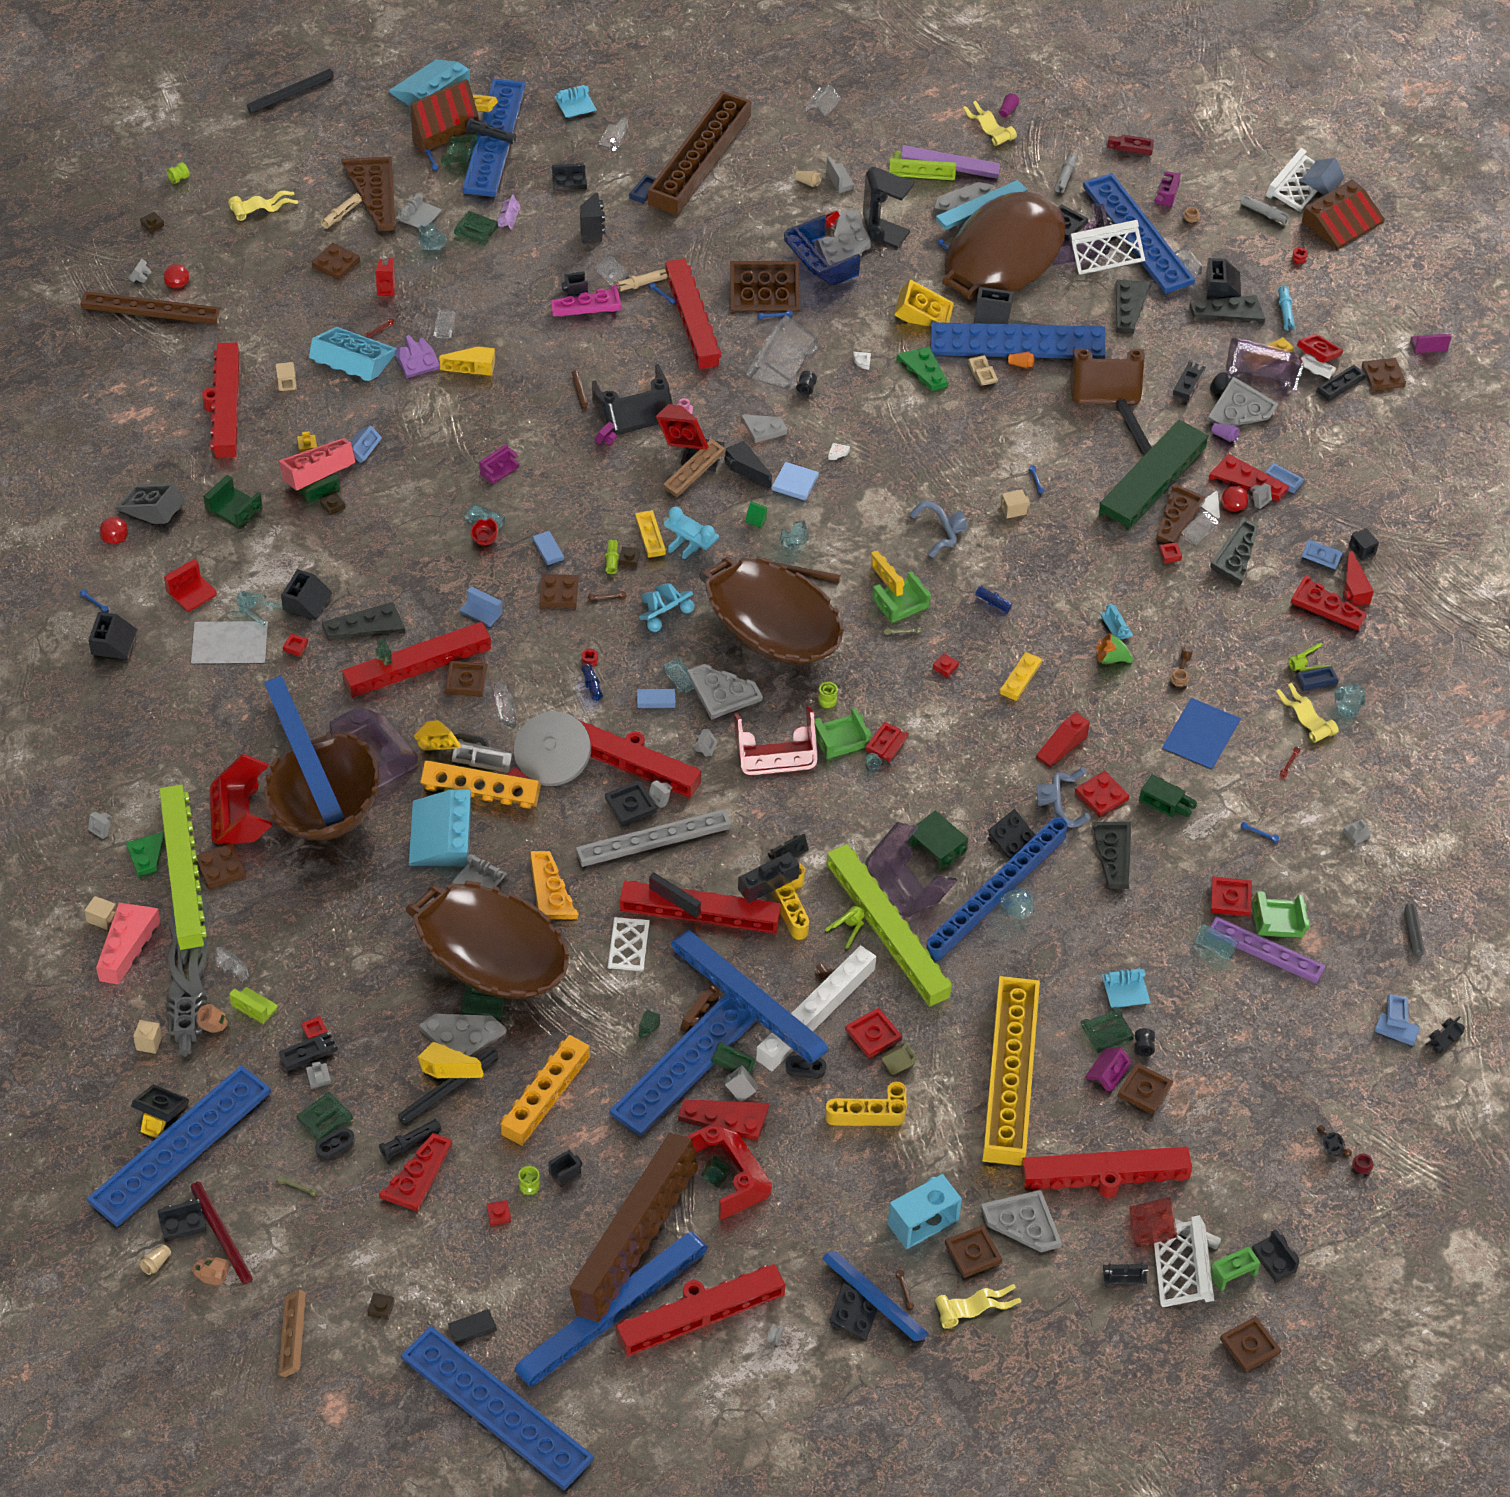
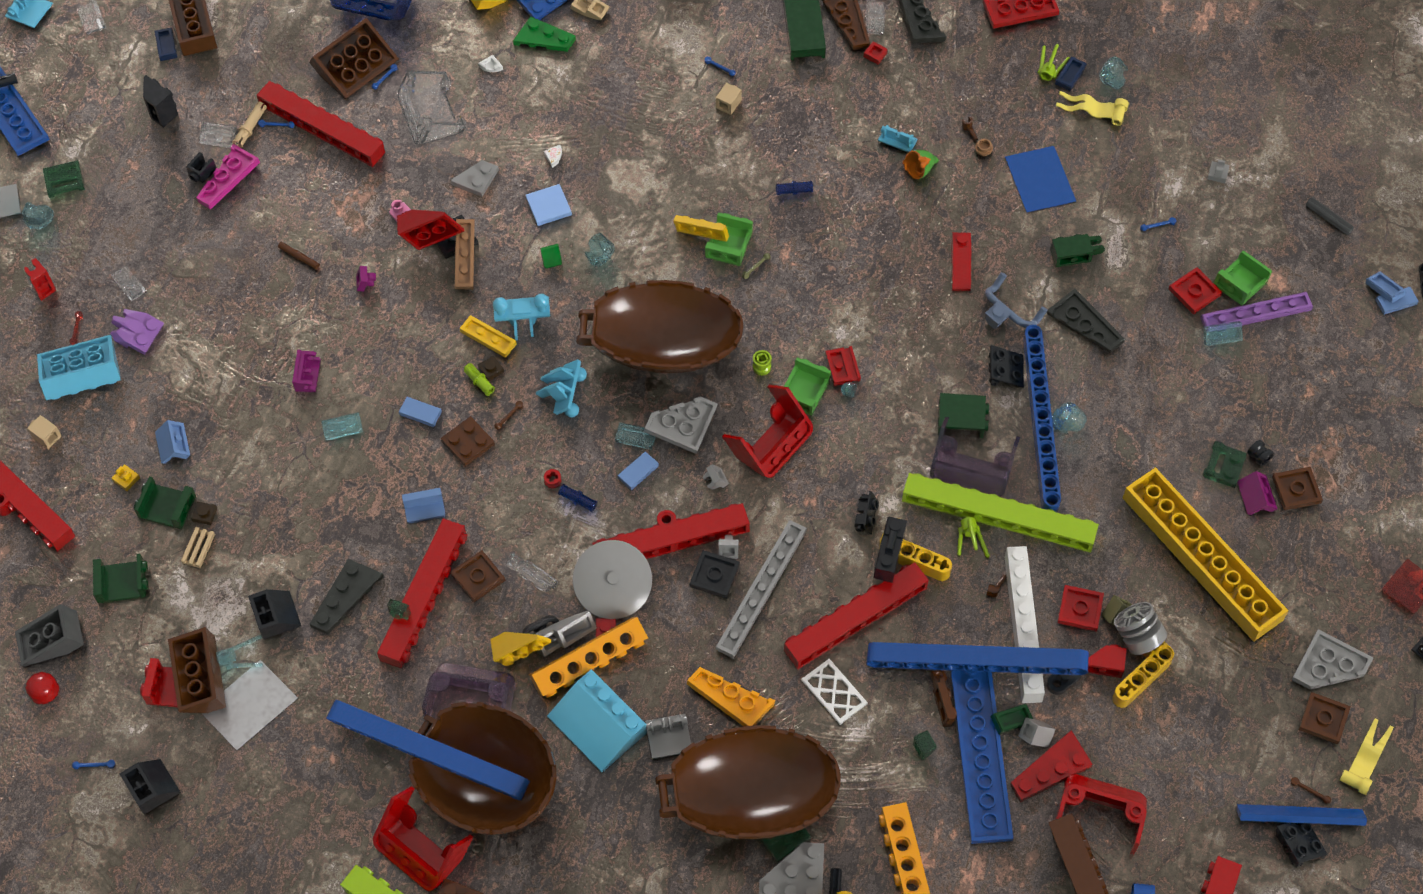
camera: 40 degrees left, 10 degrees up
coral wedge [279,438,356,491] -> none
red plate [283,633,308,657] -> none
yellow slope [439,347,495,376] -> none
red hair [470,517,498,546] -> none
lavender hinge [497,194,520,230] -> none
black bracket [552,163,587,191] -> none
black windscreen [592,364,673,435] -> none
black tile [649,872,701,918] -> none
clear green slope [701,1155,730,1187] -> none
black slope [724,441,772,488] -> none
reddish brown bar [770,561,841,582] -> none
black wheel [796,371,817,395] -> none
medium azure piece [887,1174,962,1250] -> none
sand blue piece [910,500,968,557] -> none
red plate [932,653,959,678] -> none
yellow plate [1000,652,1042,701] -> none
red hinge [1021,1146,1192,1198] -> none
red plate [1075,771,1130,817] -> none
medium azure hinge [1102,967,1150,1008] -> none
clear red hinge [1280,746,1301,777] -> none
none -> reddish brown slope [168,627,226,713]
none -> tan tile [181,527,215,568]
none -> red slope [1088,644,1127,678]
none -> light grey wheel [1114,602,1167,655]

